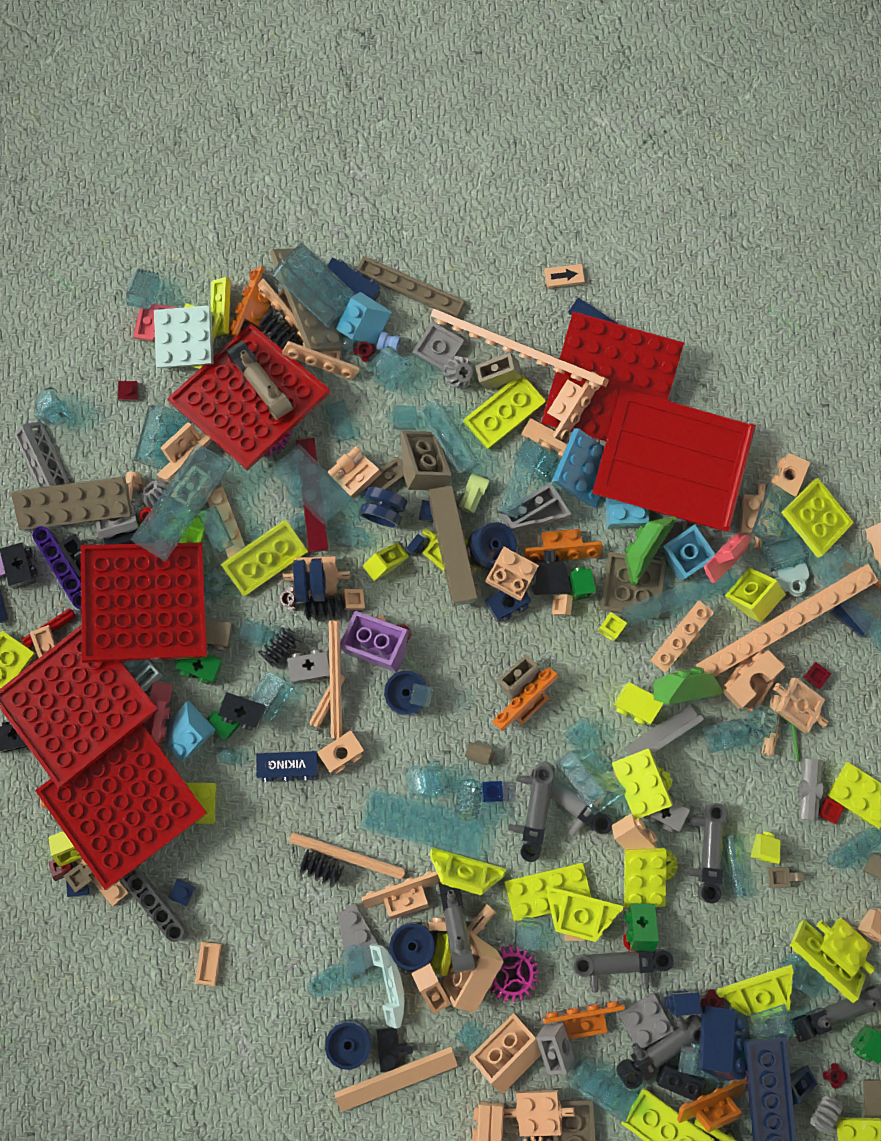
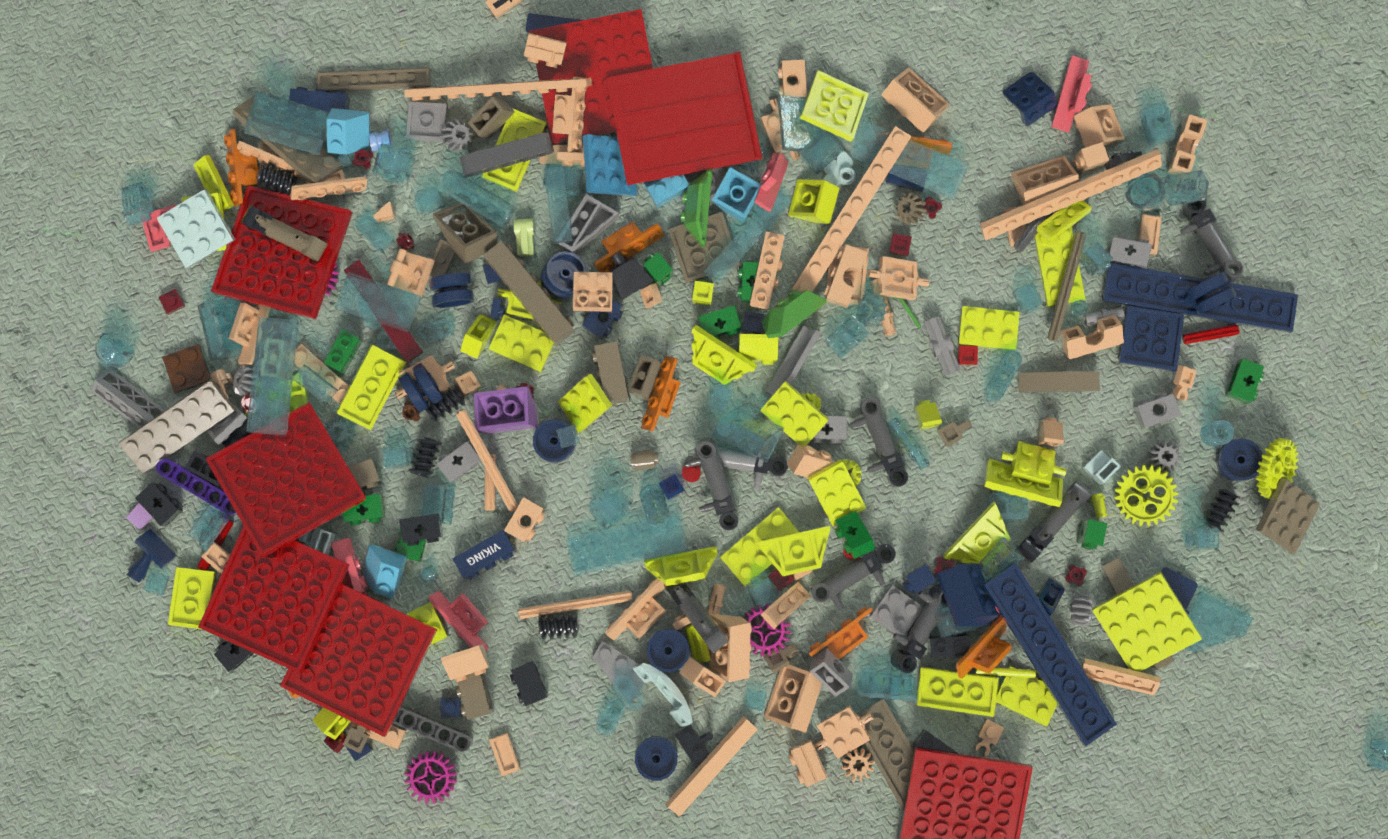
camera: 20 degrees left, 5 degrees up
none -> reddish brown plate [162,344,211,393]
none -> clear light blue bracket [188,504,228,551]
none -> green brick [324,329,363,374]
none -> light nougat slope [374,201,396,222]
none -> dark red plate [396,233,415,250]
none -> dark pink gear [404,751,457,804]
none -> coral bracket [428,590,489,651]
none -> light nougat slope [441,644,490,682]
none -> dark tan brick [456,673,494,720]
none -> dark grey beam [459,132,554,177]
none -> neon yellow plate [489,315,554,372]
none -> black brick [510,661,548,706]
none -> light nougat brick [524,33,567,68]
none -> neon yellow plate [558,374,613,433]
none -> dark tan brick [592,341,630,405]
none -> red plate [682,465,701,482]
none -> neon yellow wing [692,325,757,385]
none -> green brick [698,305,741,339]
none -> green brick [737,262,759,303]
none -> dark blue plate [742,311,764,334]
none -> light nougat plate [761,582,811,629]
none -> dark tan plate [764,643,800,673]
none -> dark red plate [768,569,795,591]
none -> dark tan gear [894,192,927,225]
none -> dark red plate [922,197,942,219]

